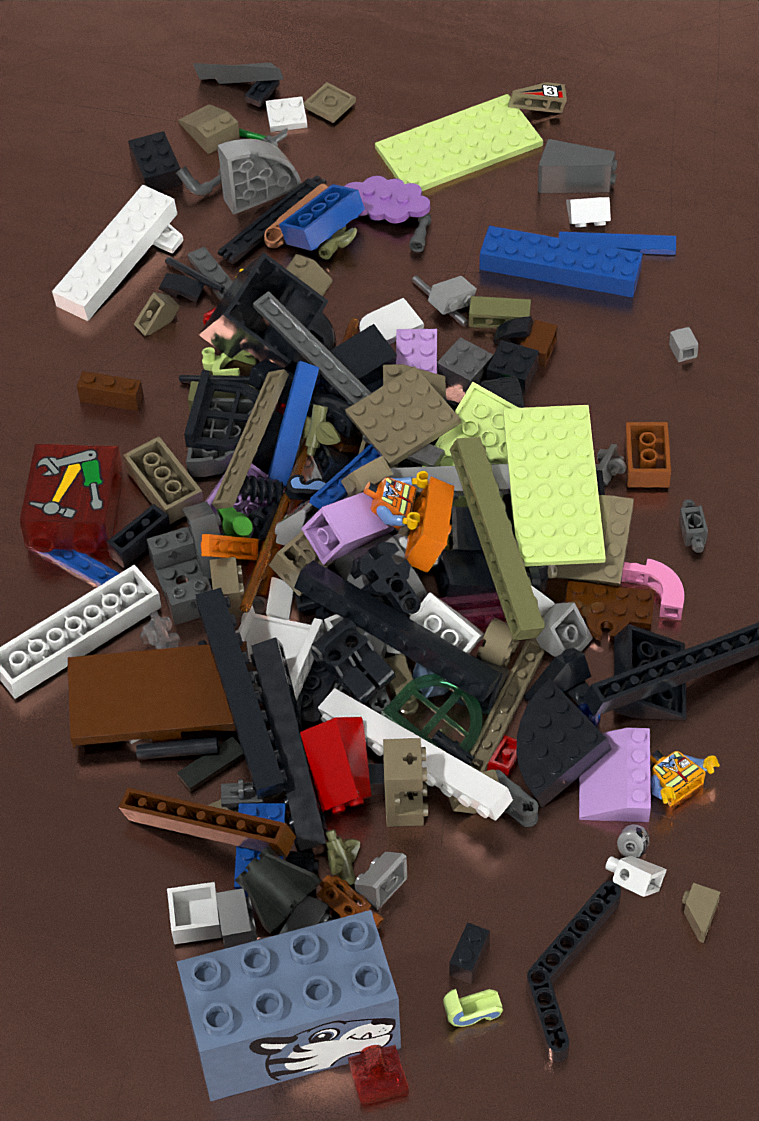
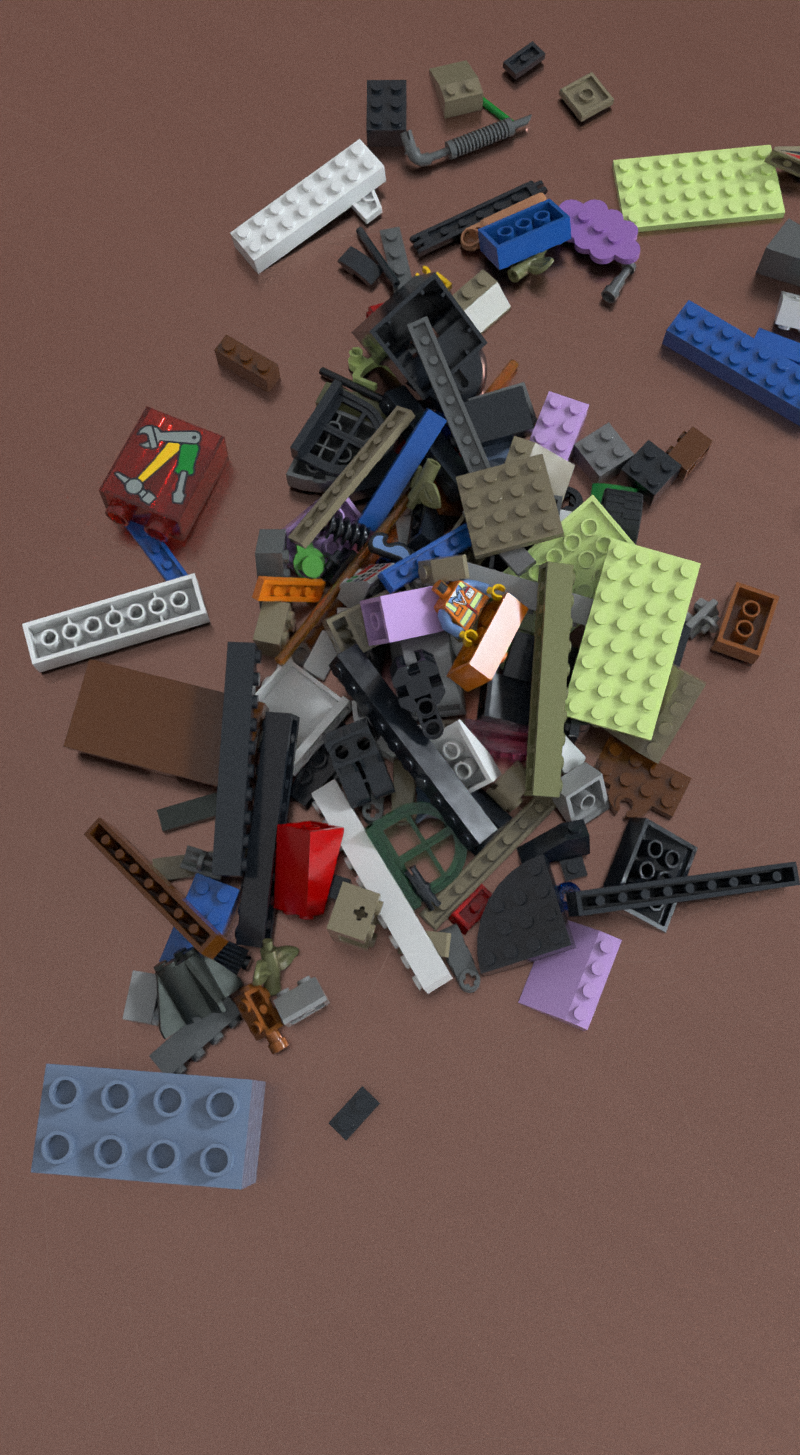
camera: 20 degrees right, 20 degrees up
black brick [107,504,171,568] -> none
dark tan brick [123,437,204,524] -> none
dark tan slope [134,292,180,336] -> none
black piece [136,737,220,760] -> none
clear hips [140,612,180,649] -> none
dark grey plate [147,527,212,625] -> none
white piece [167,882,222,944] -> none
dark grey wedge [193,62,284,84] -> none
light grey brick [218,139,301,214] -> none
white plate [266,97,307,132] -> none
clear red plate [347,1045,409,1106] -> none
white tile [359,298,424,344] -> none
flat silver bar [412,275,469,327] -> none
light grey brick [428,276,477,315] -> none
yellowish green animal [443,989,503,1027] -> none
olive brick [469,296,531,329] -> none
black slope [493,316,533,344] -> none
black beam [527,881,621,1062] -> none
white torso [606,856,667,897] -> none
light grey head [617,824,650,858] -> none
bright pink arch [622,558,684,620] -> none
torso [650,750,720,807] -> none
dark grey piece [679,499,708,553] -> none
dark tan slope [682,882,721,943] -> none

